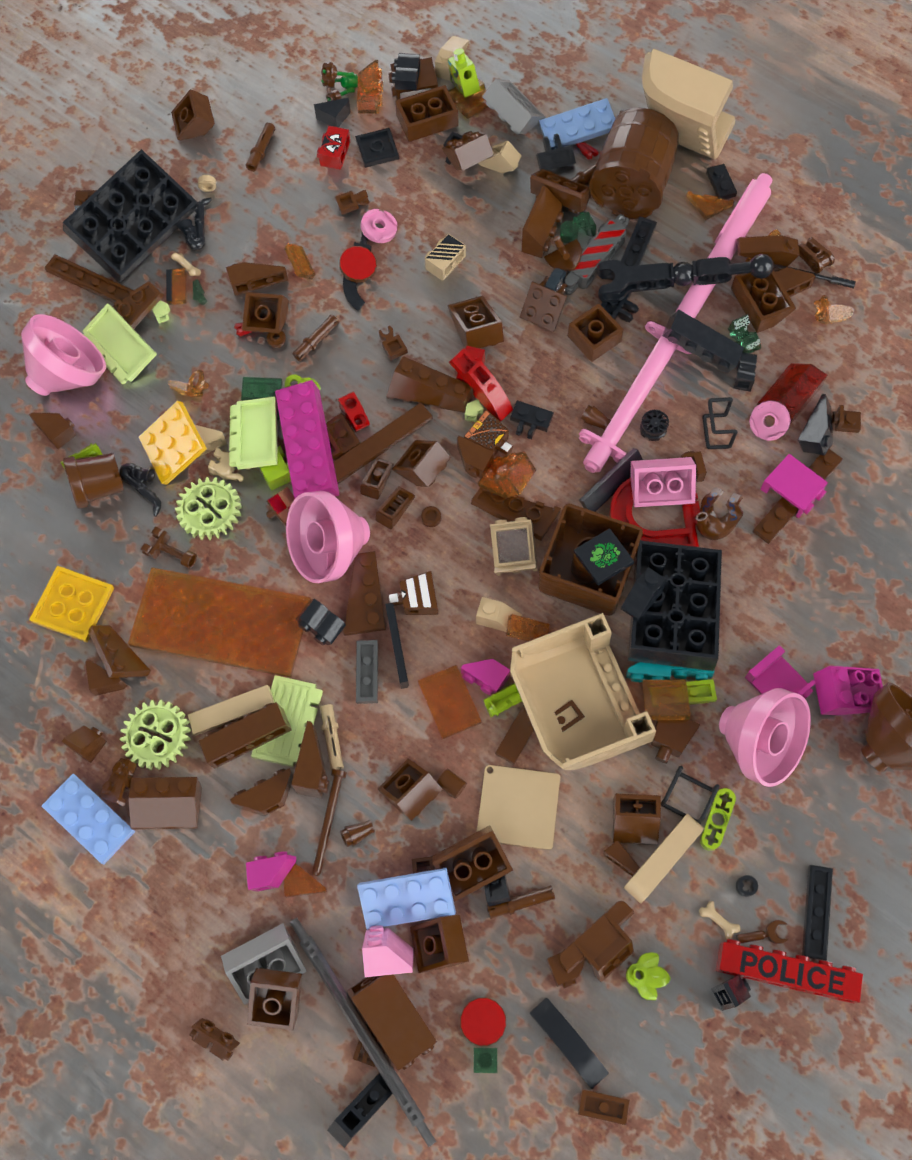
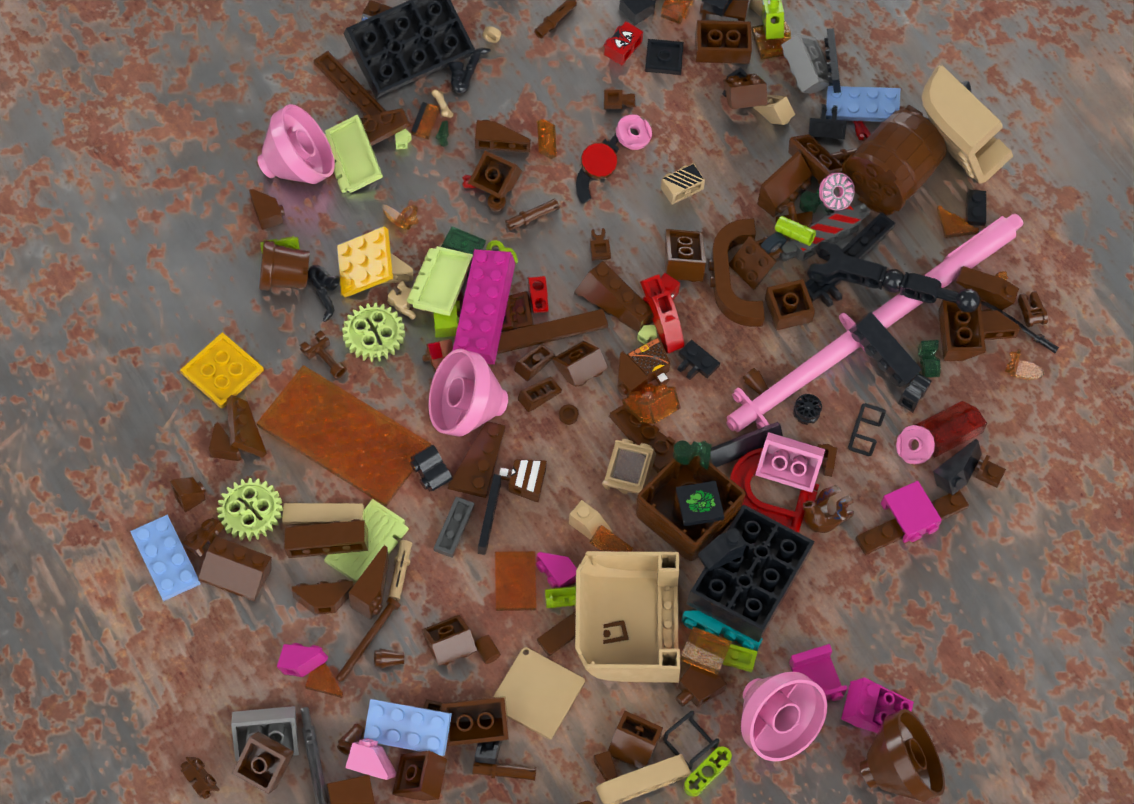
camera: 15 degrees right, 5 degrees down
none -> reddish brown cone [337,724,365,756]
none -> clear green leg [673,440,712,470]
none -> reddish brown arch [708,218,765,327]
none -> lime axle [775,216,816,246]
none -> tile [819,173,854,210]
none -> black plate [824,28,841,93]

